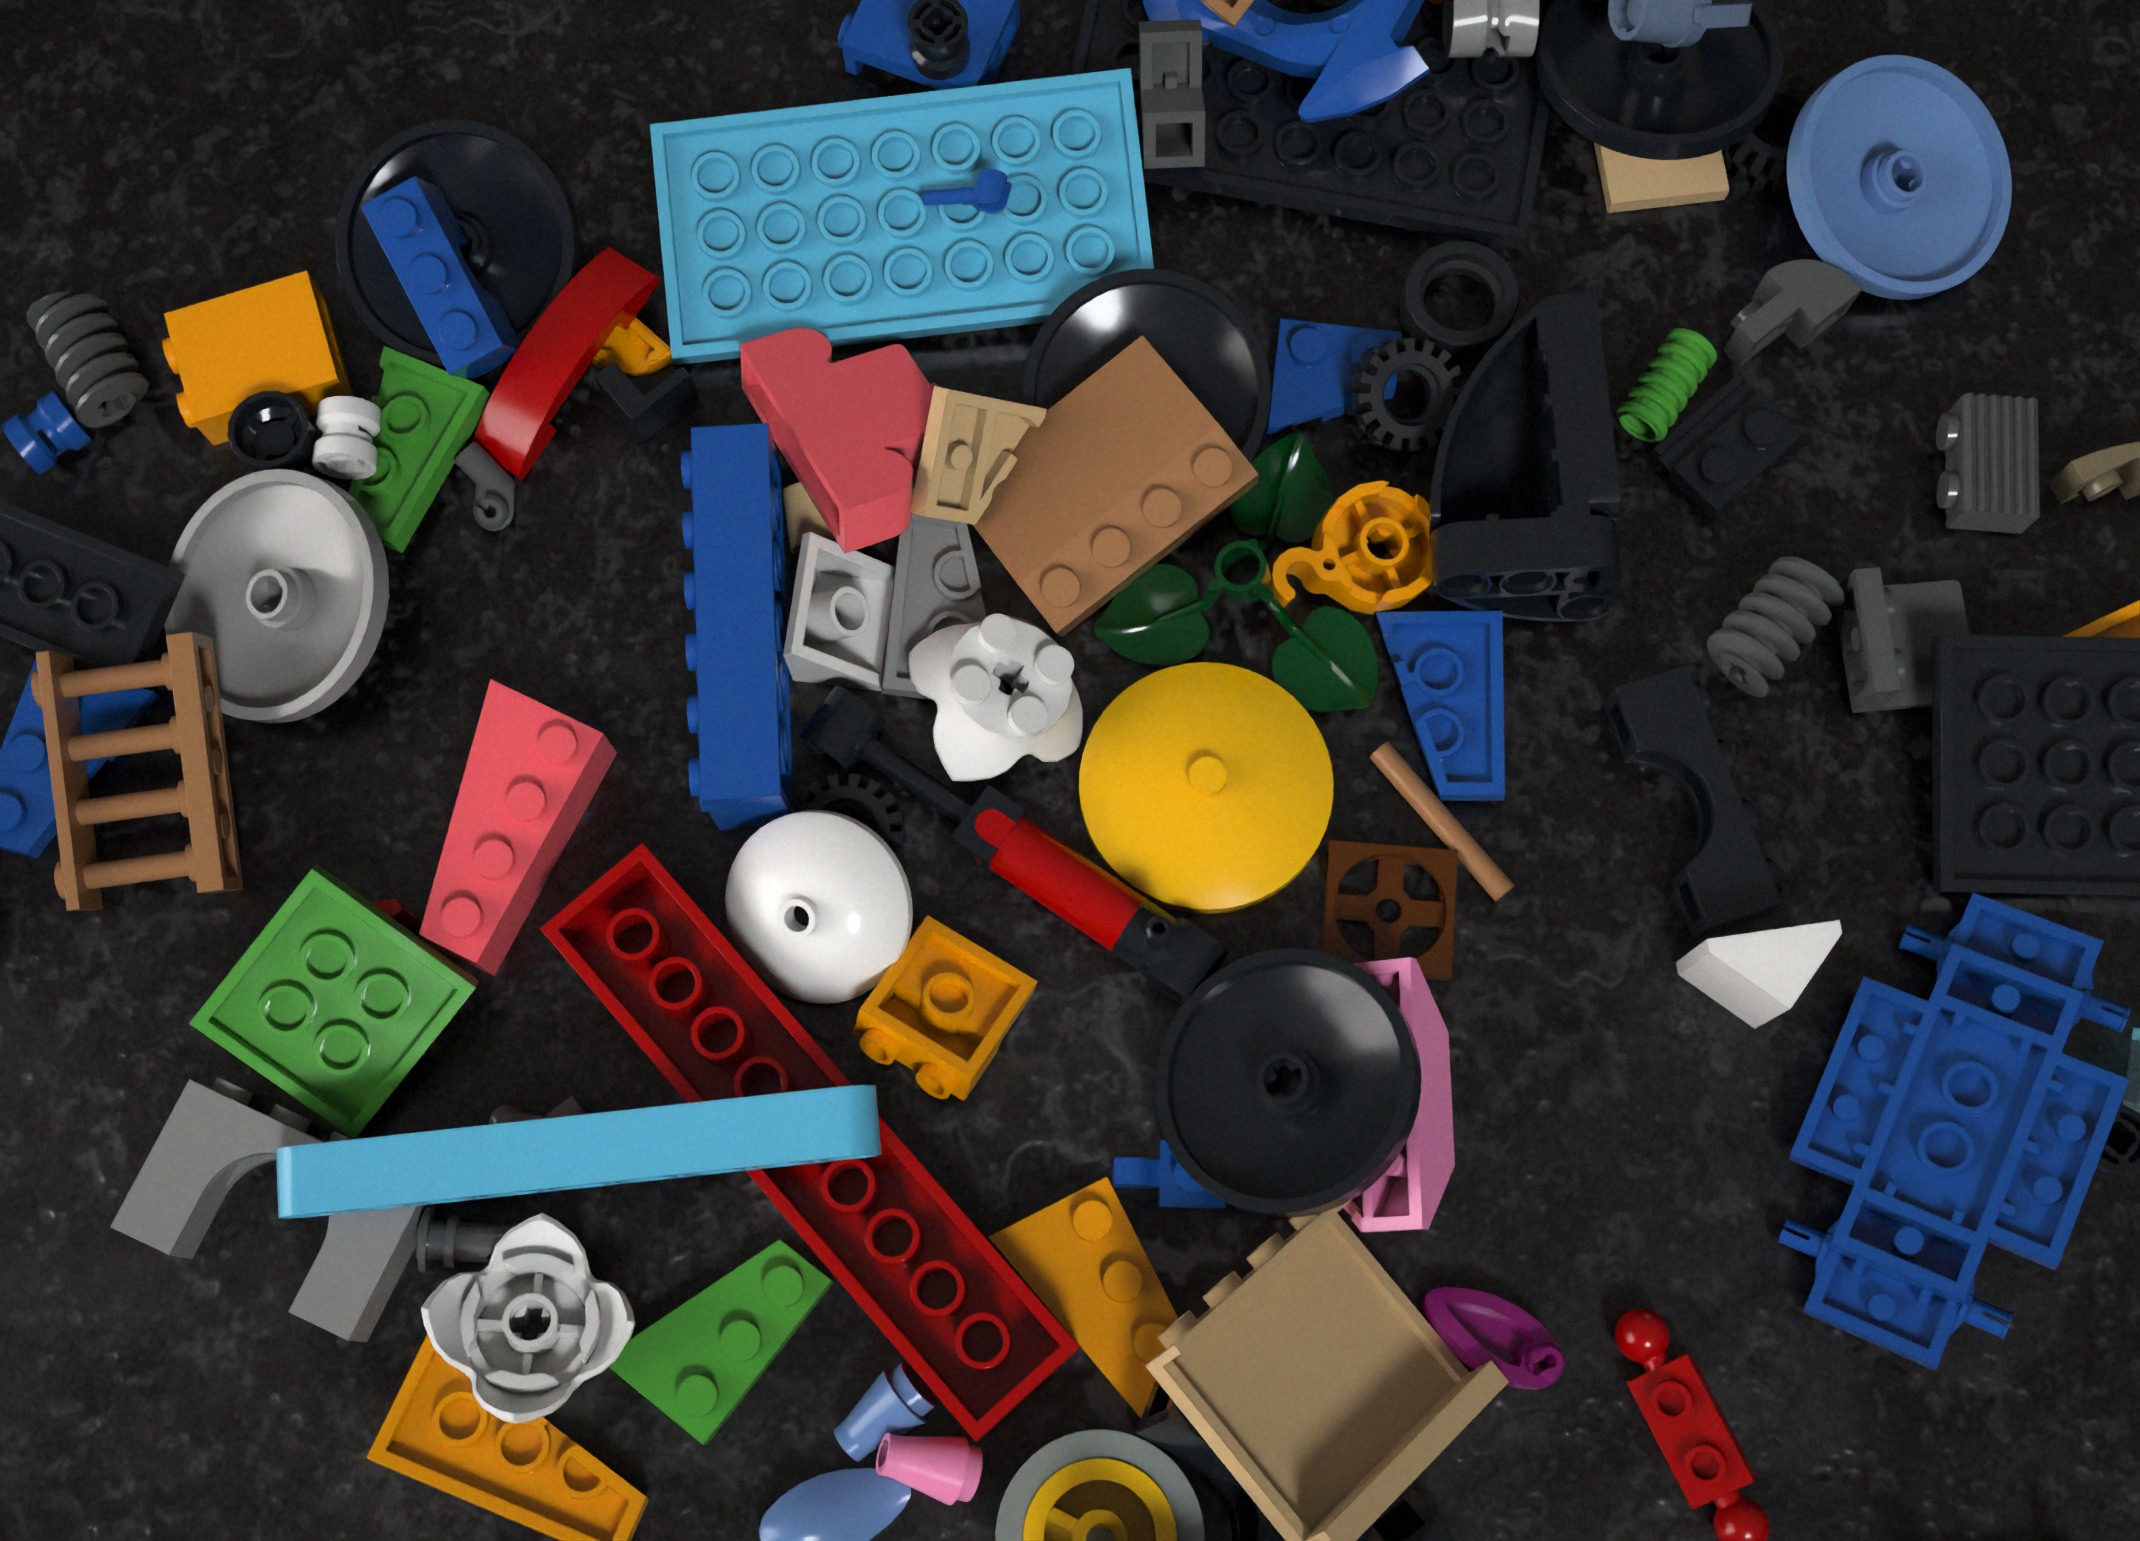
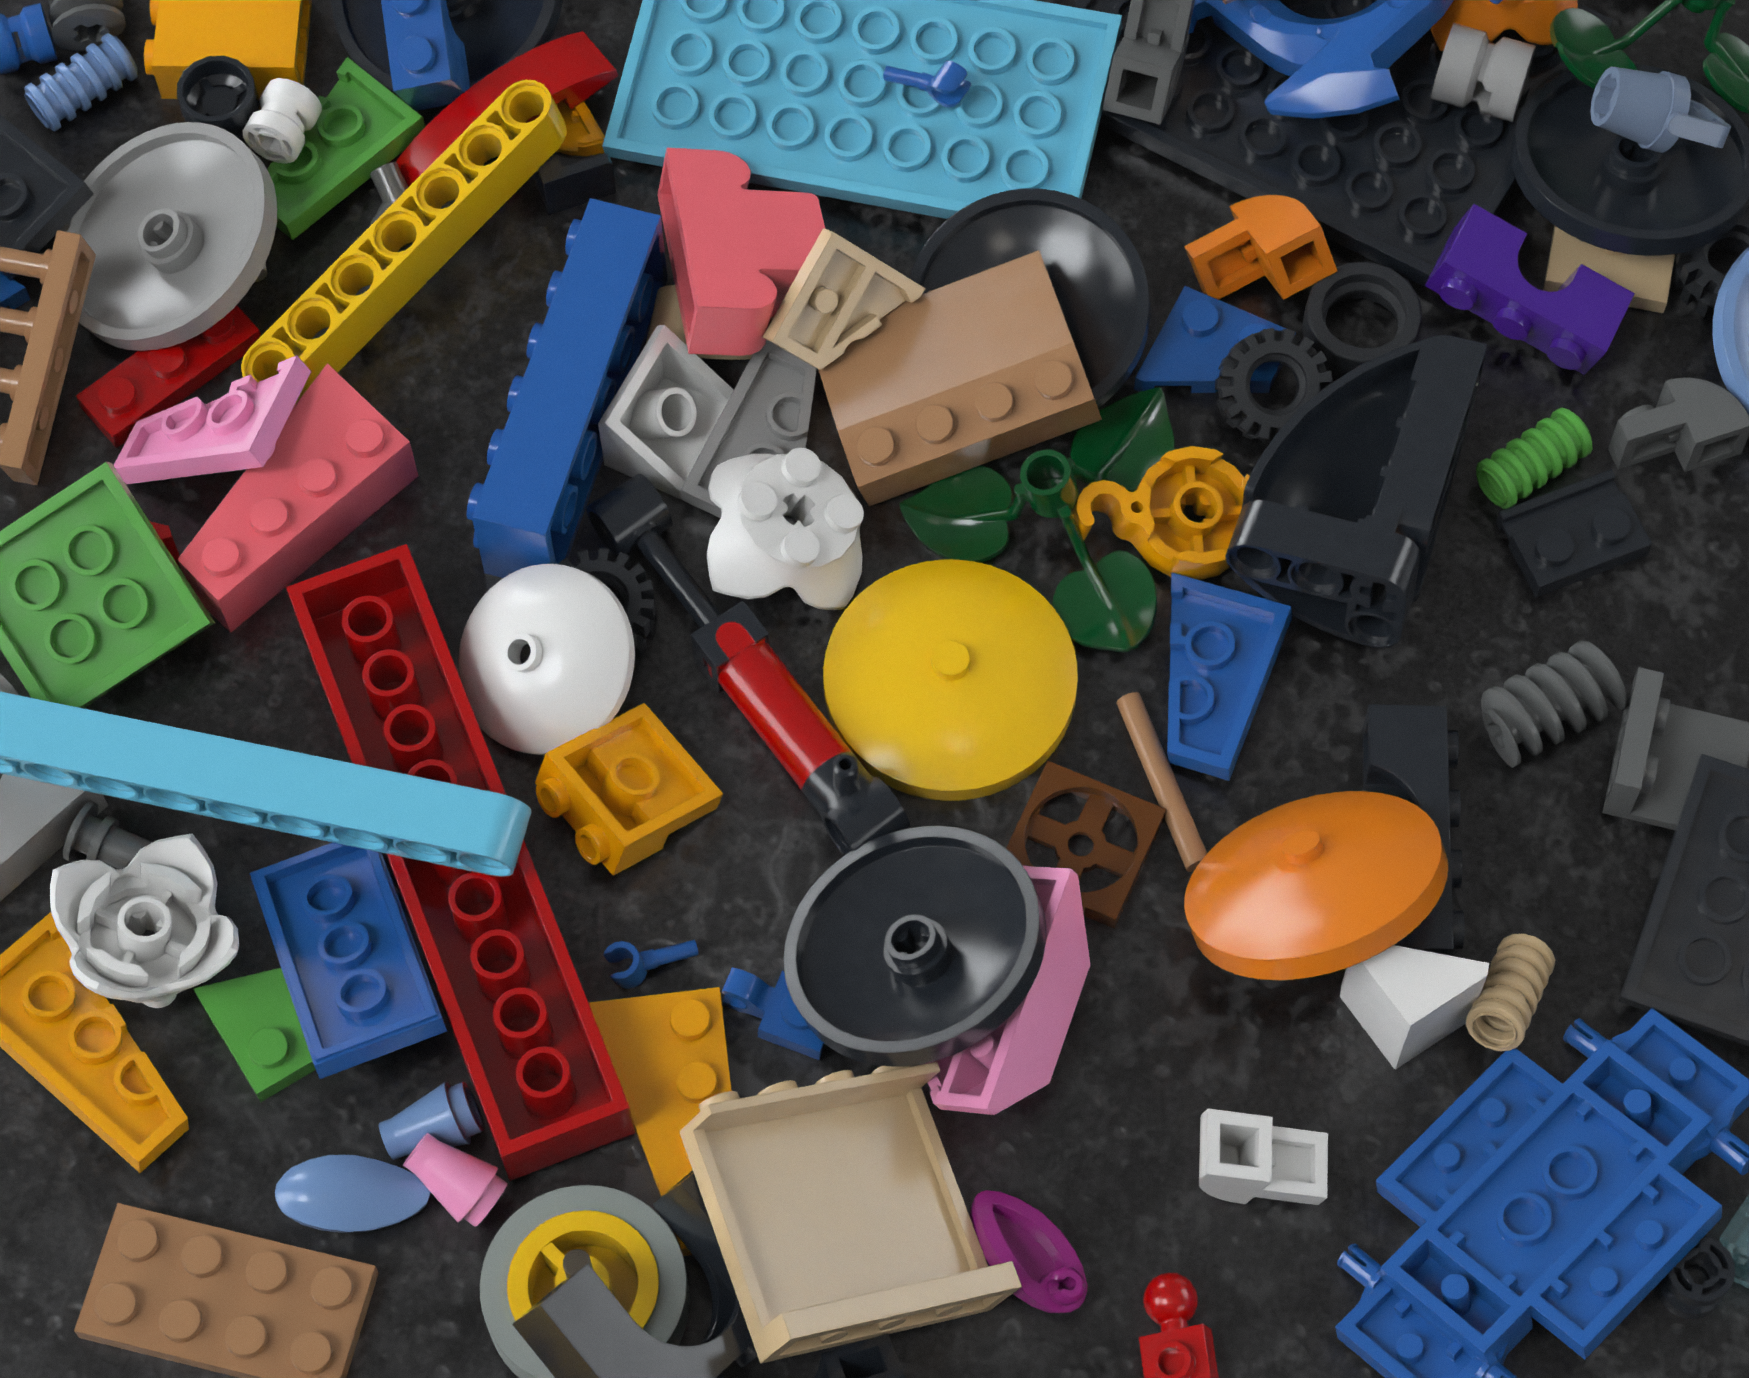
camera: 20 degrees right, 10 degrees down
none -> medium blue piece [24,33,138,132]
none -> red plate [76,305,261,448]
none -> bright pink wing [114,355,311,484]
none -> yellow beam [241,80,567,408]
none -> blue plate [250,842,447,1079]
none -> blue hand [603,940,699,989]
none -> orange brick [1184,195,1338,300]
none -> orange dish [1184,791,1448,980]
none -> white brick [1199,1109,1328,1205]
none -> dark purple arch [1425,204,1635,375]
none -> tan piece [1466,934,1555,1051]

